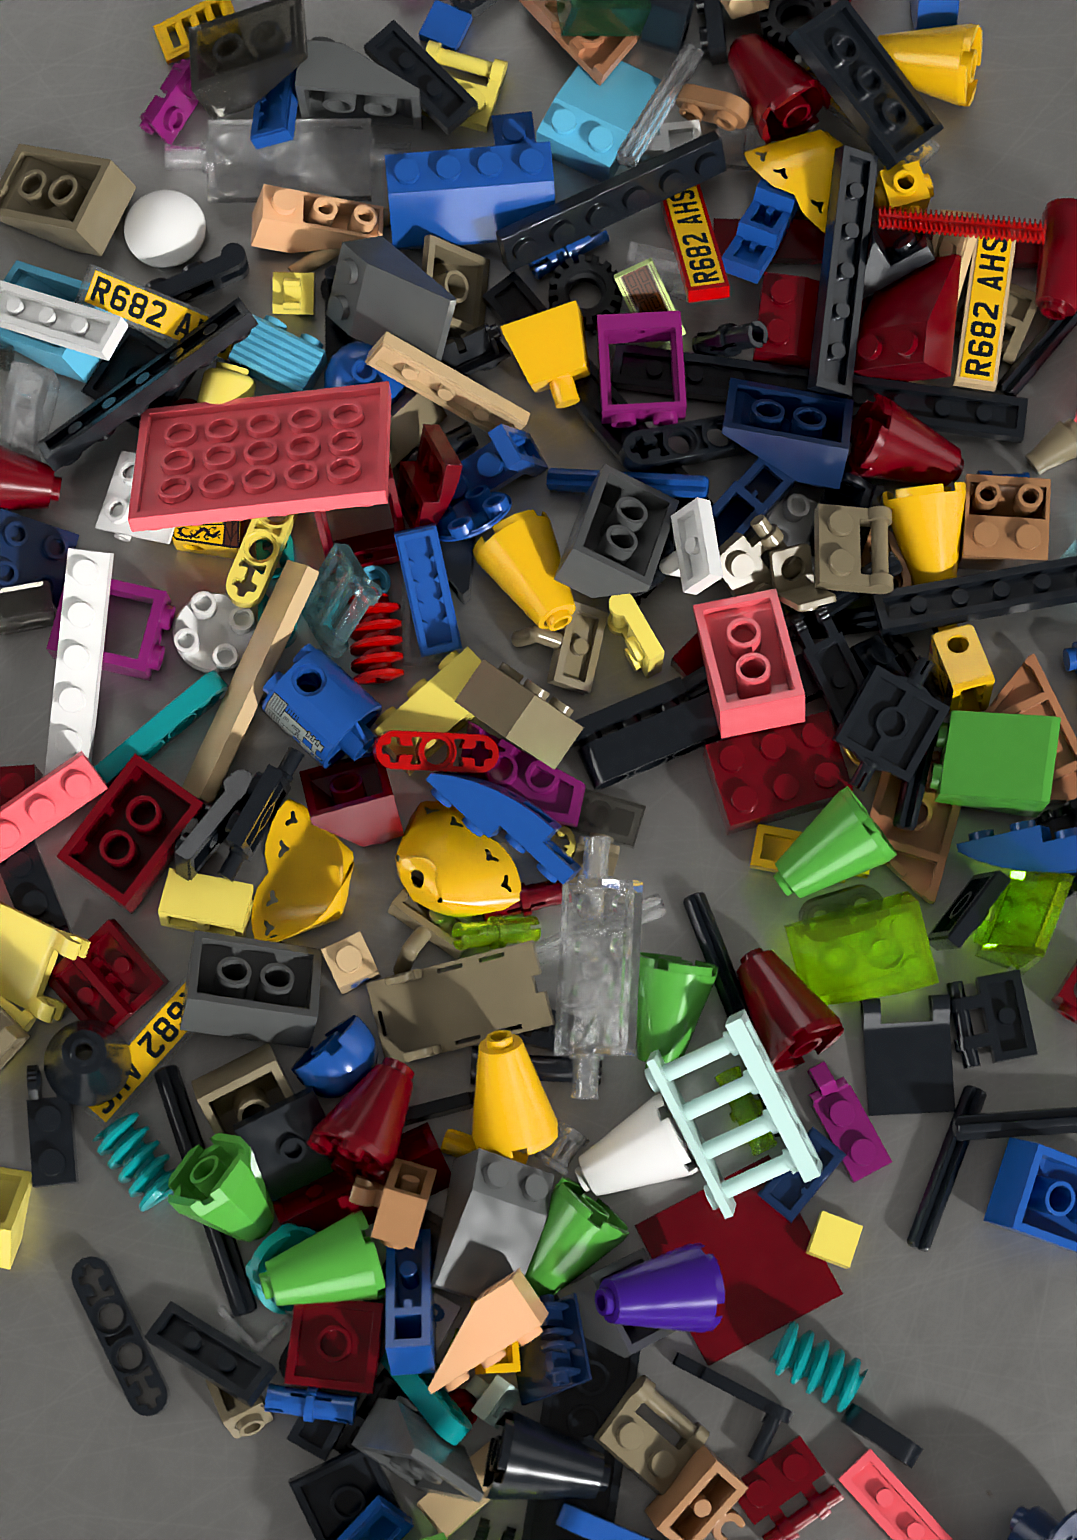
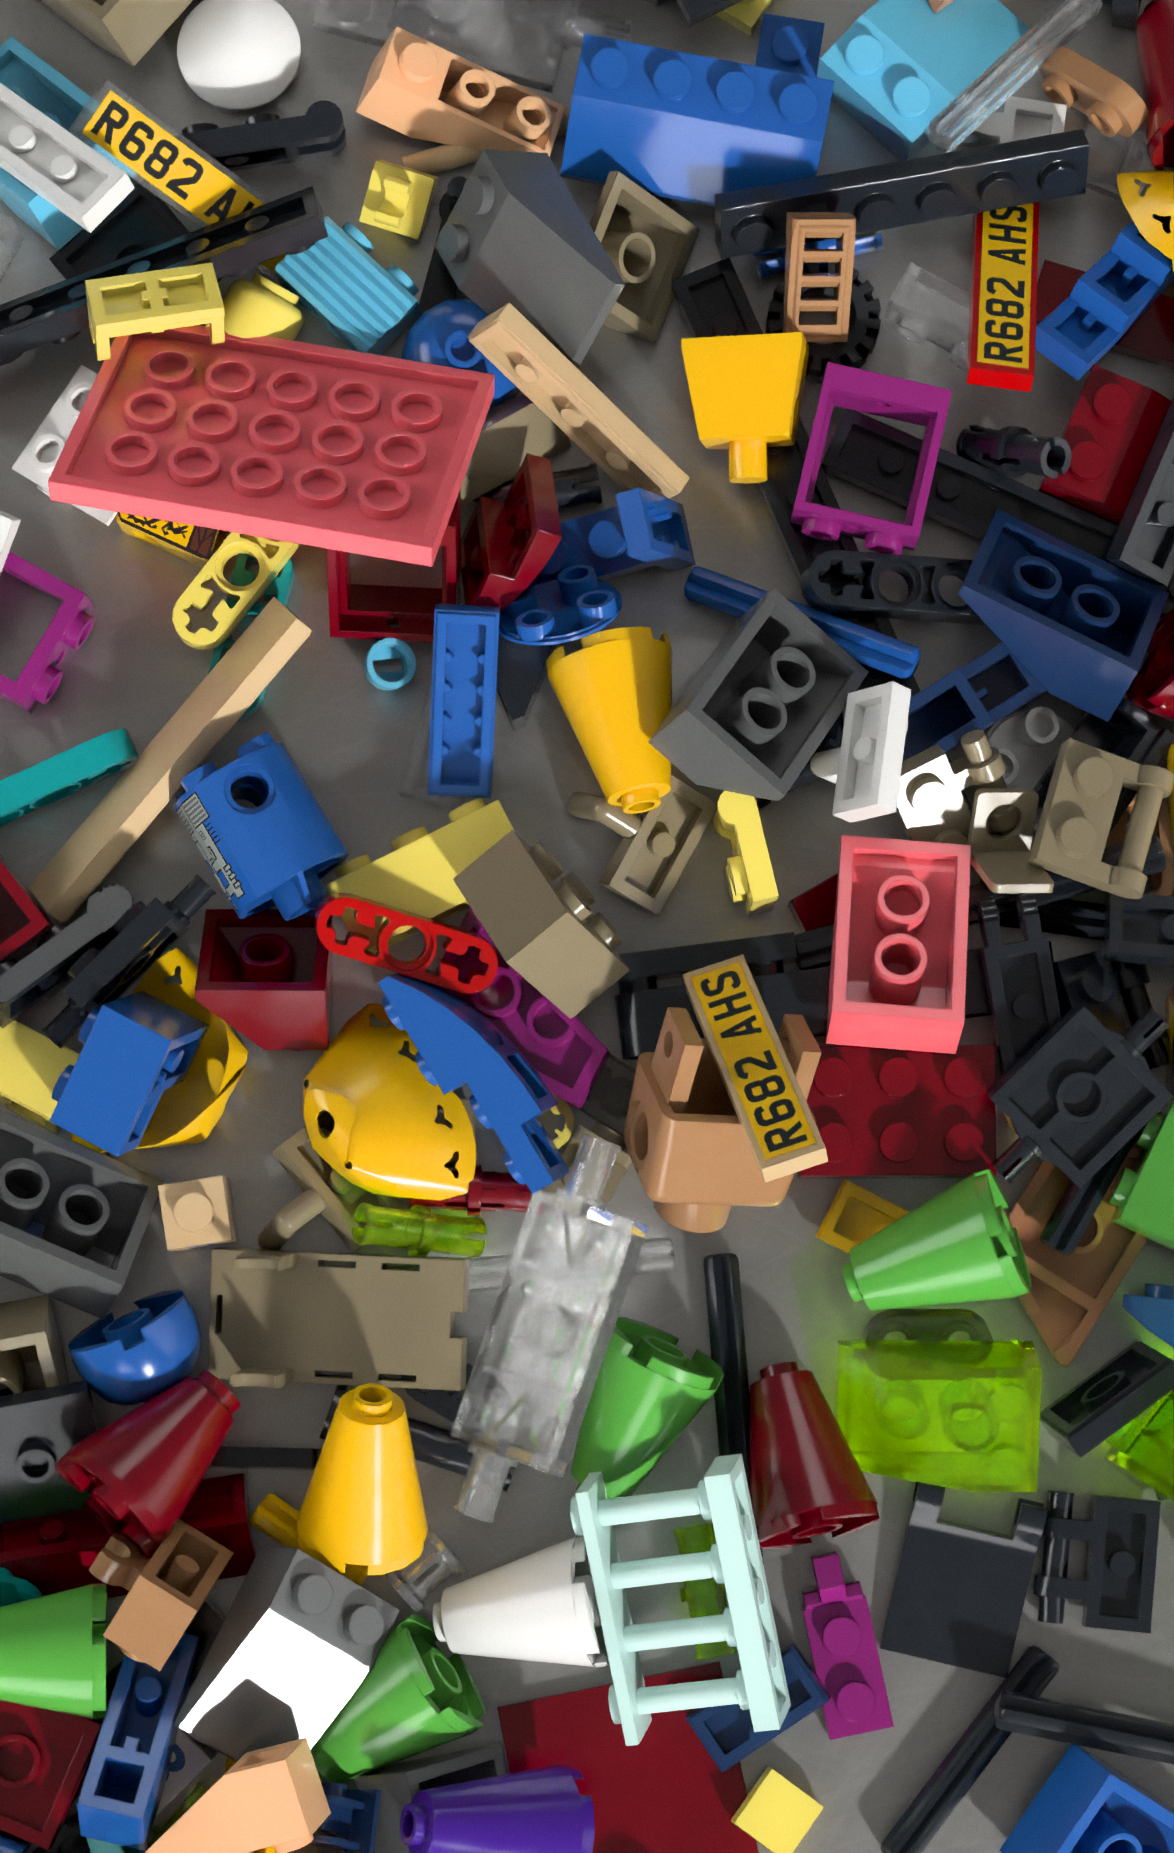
camera: 15 degrees right, 5 degrees up
white dish [173,591,256,673] -> none
clear light blue plate [301,543,383,658] -> none
red piece [348,592,404,685] -> none
black hinge [441,323,511,377] -> none
tile [614,258,686,348] -> none
none -> blue brick [49,991,209,1157]
none -> light yellow hinge [85,263,225,361]
none -> medium nougat piece [623,1007,822,1233]
none -> tile [682,954,828,1183]
none -> medium nougat slope [783,212,856,342]

